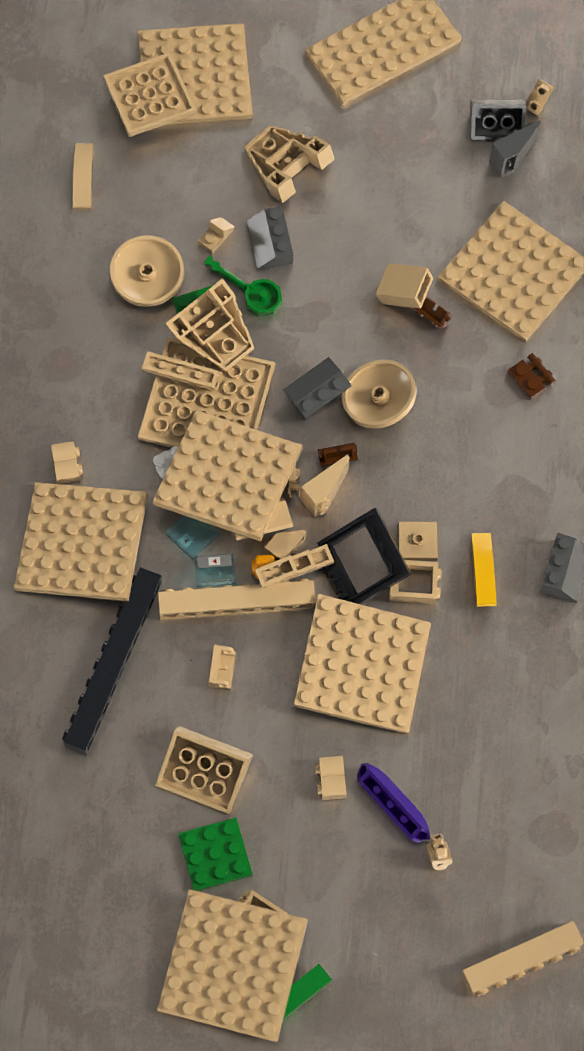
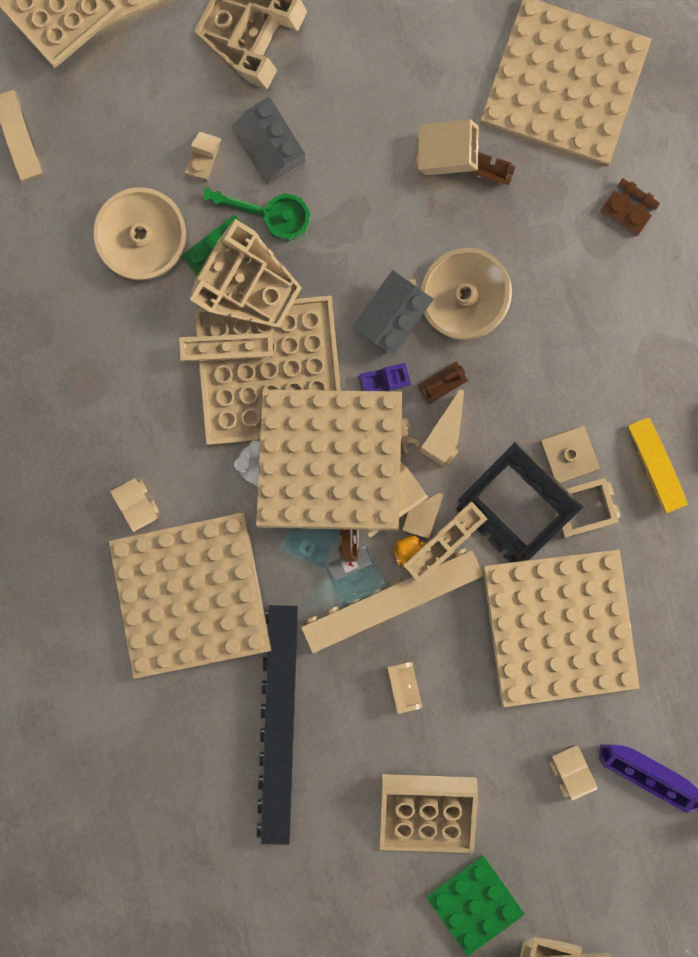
camera: 20 degrees left, 15 degrees up
none -> reddish brown plate [339,529,359,563]
none -> dark purple slope [358,363,411,391]

